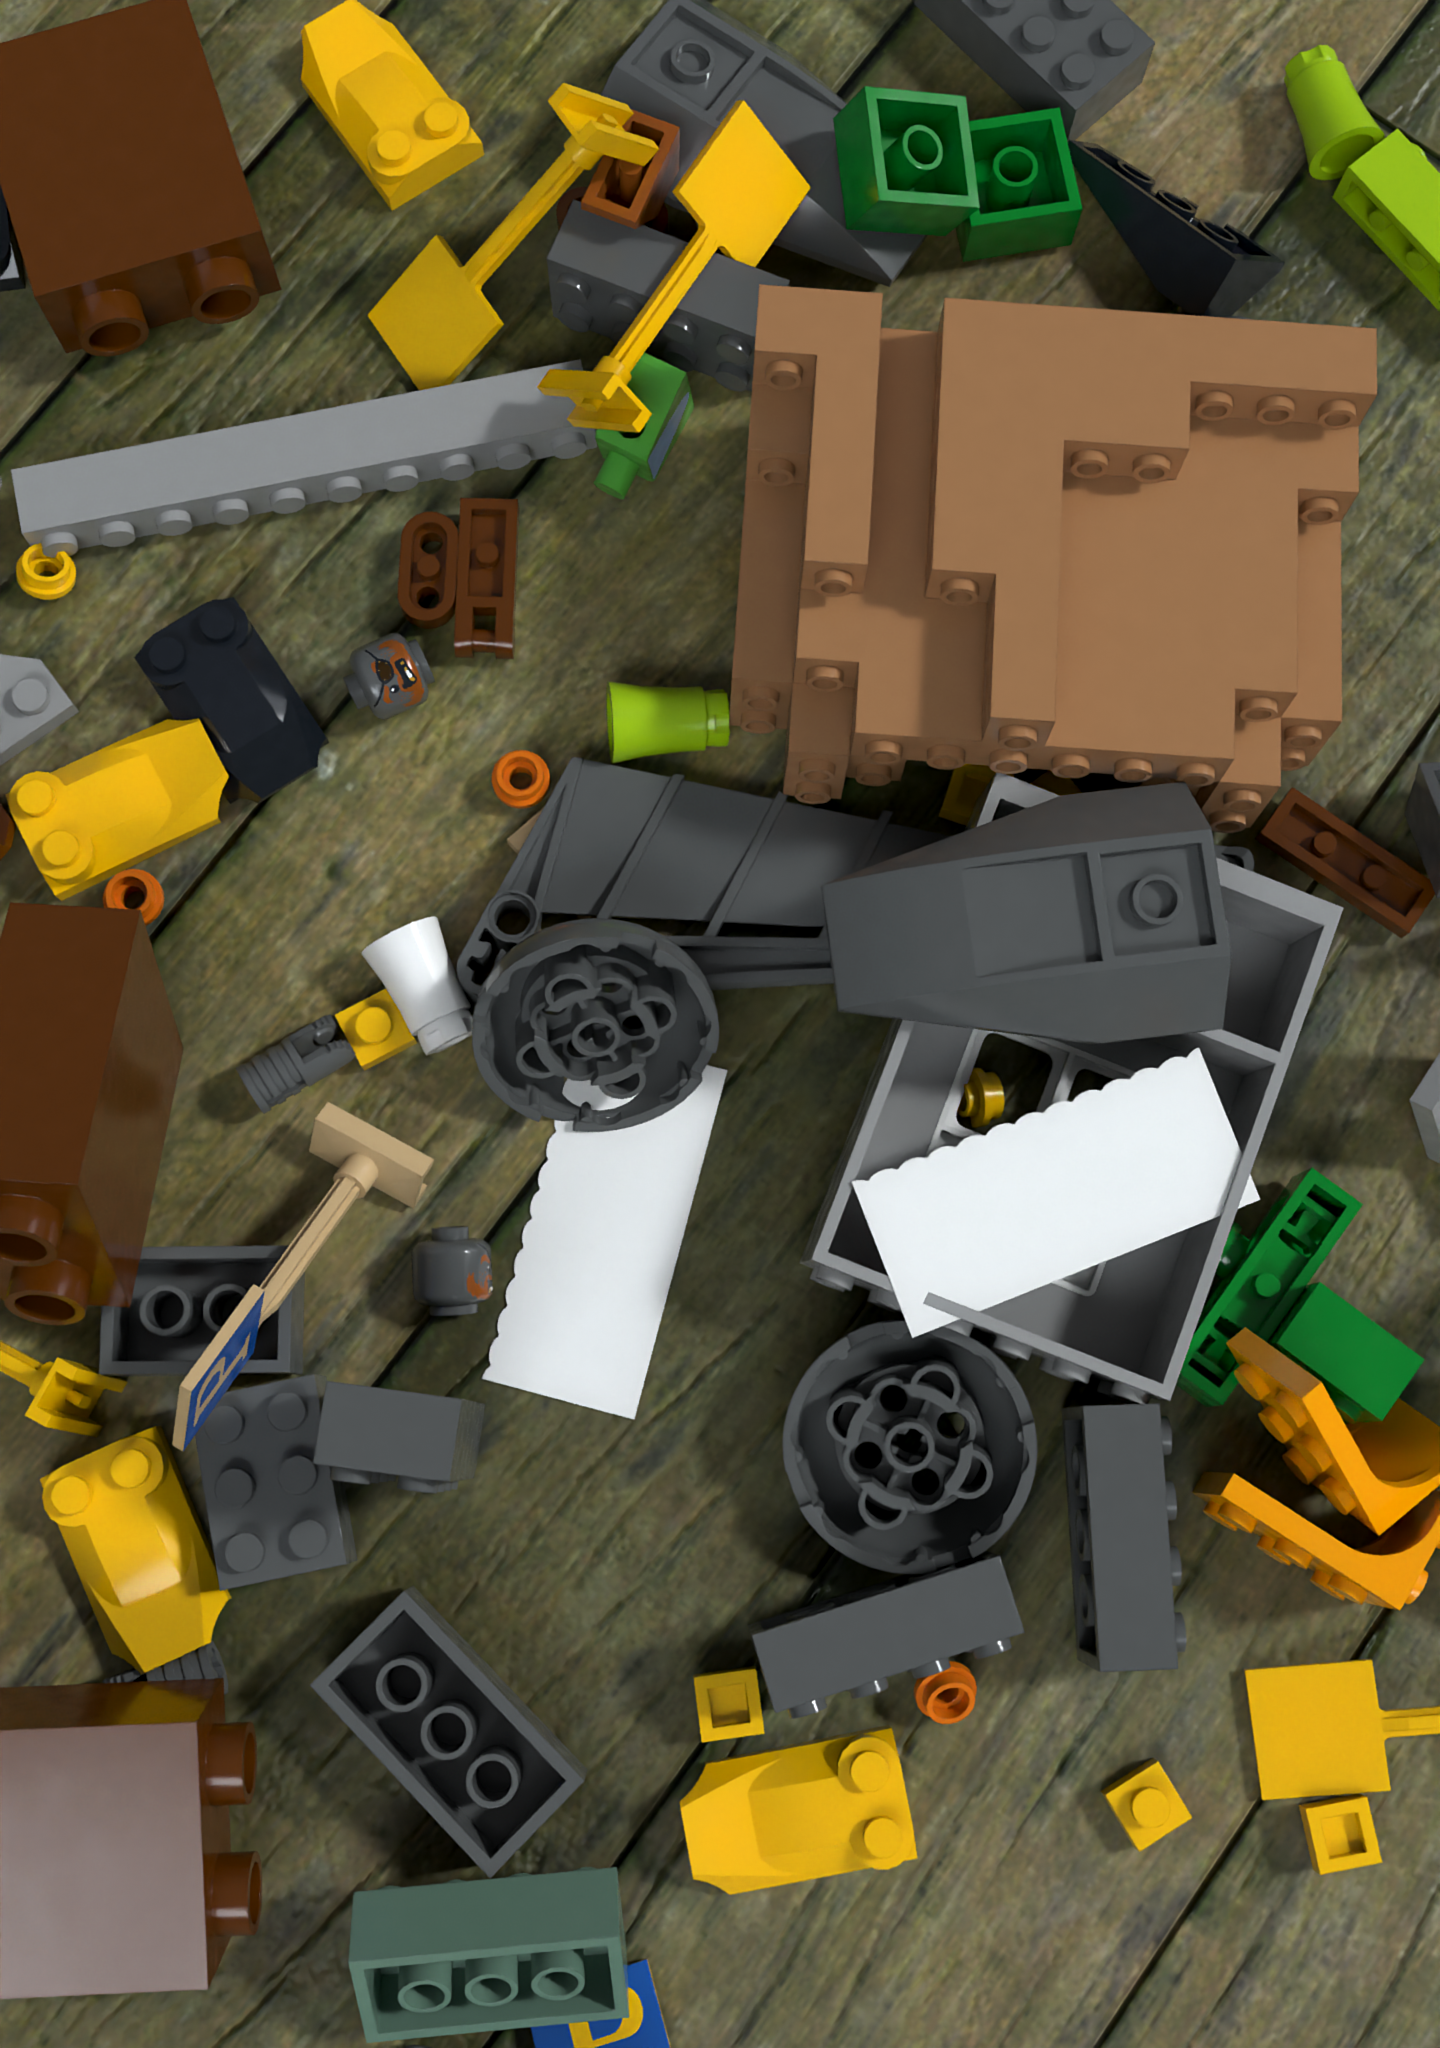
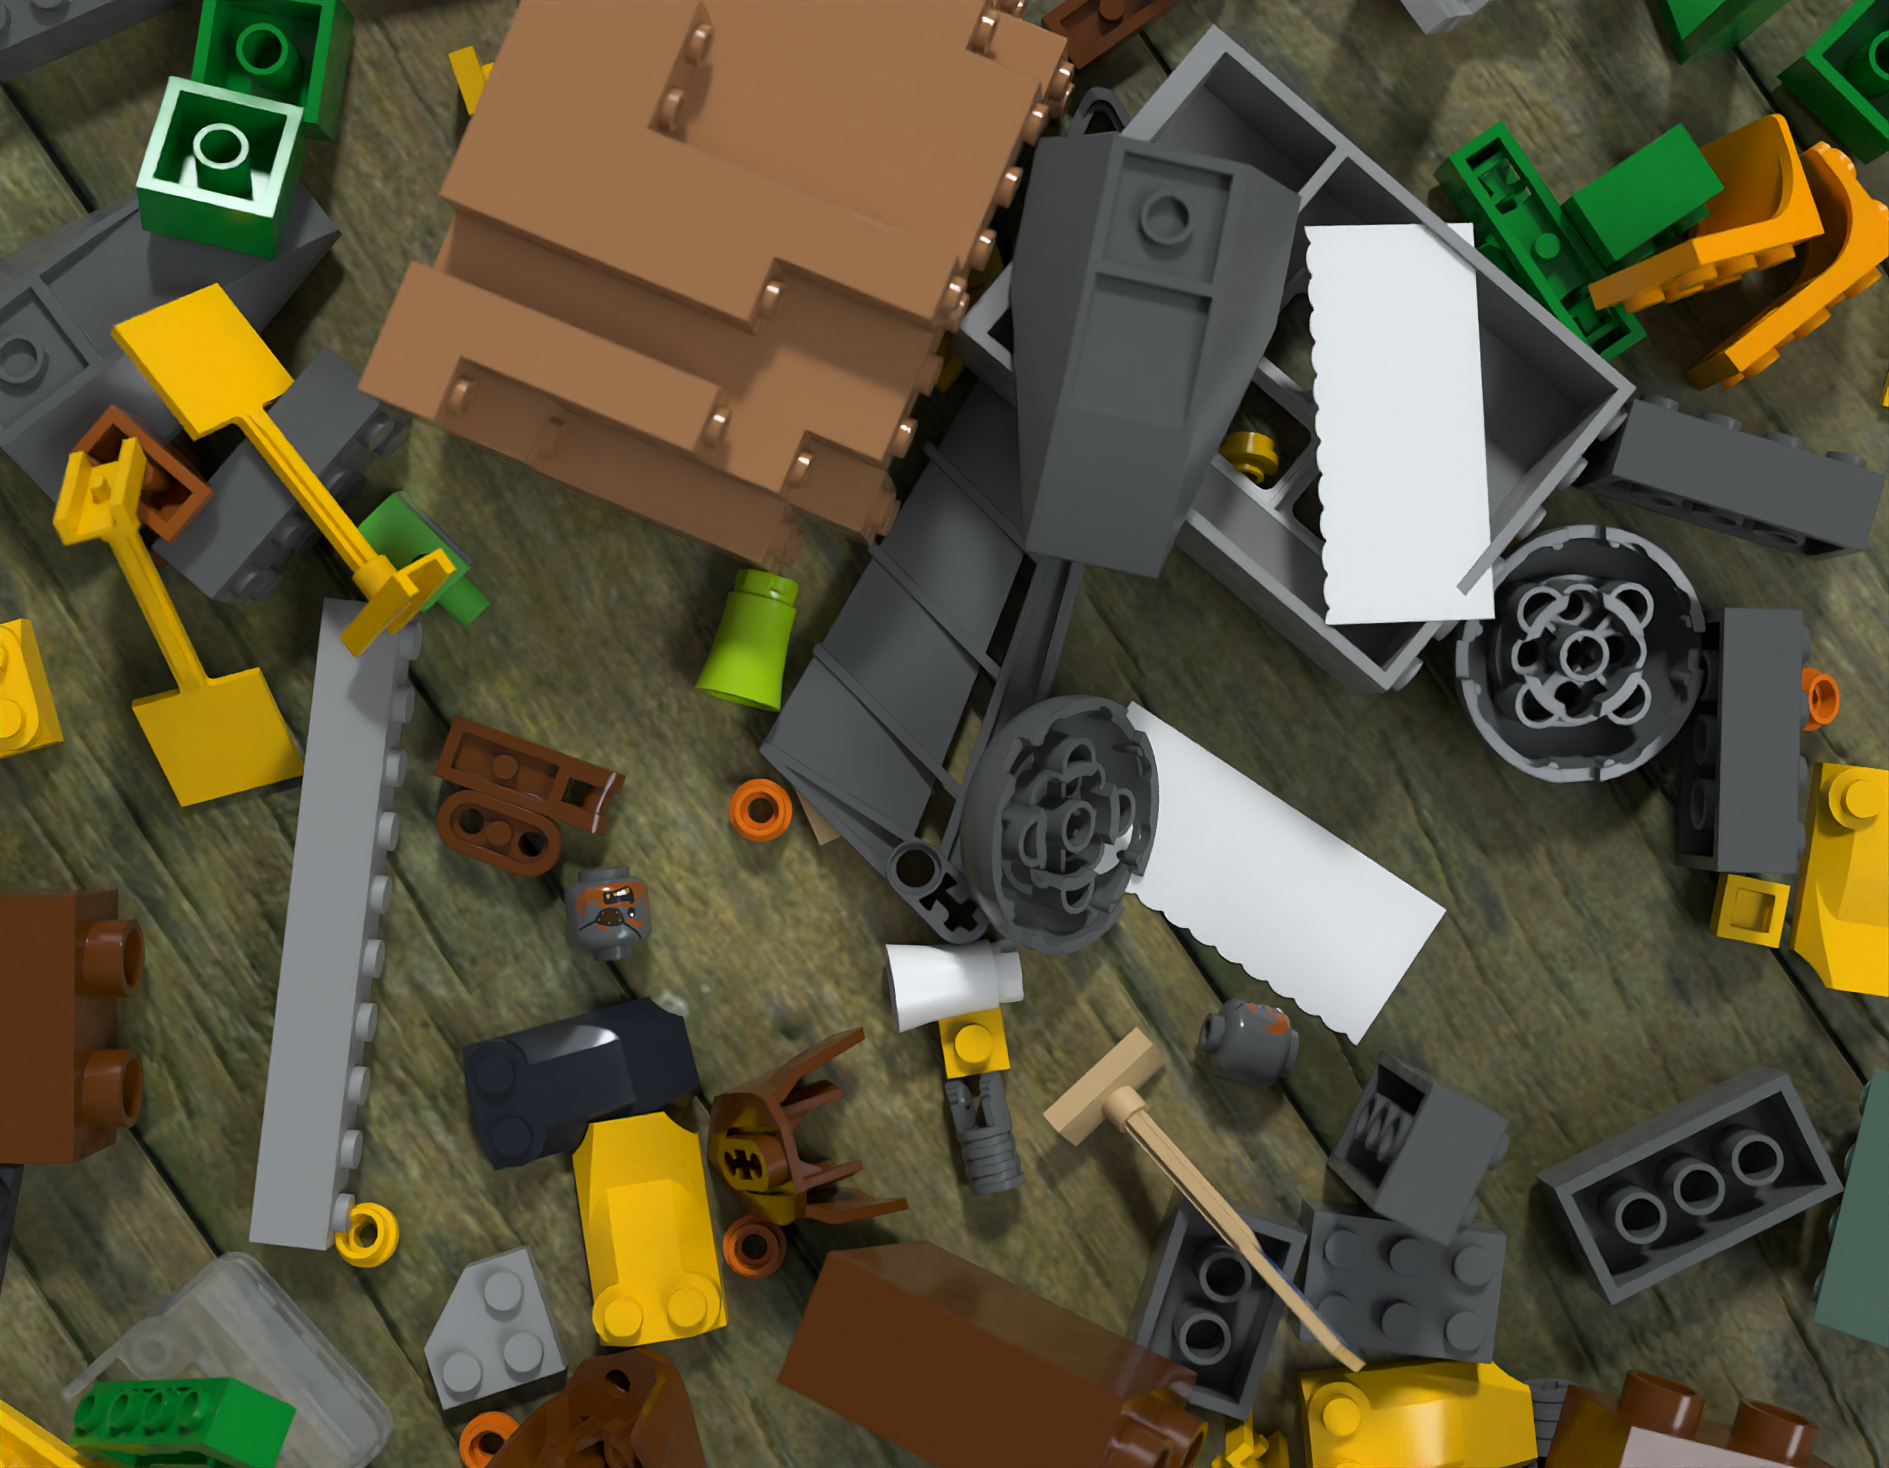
camera: 65 degrees left, 10 degrees up
none -> reddish brown piece [706,1027,909,1226]

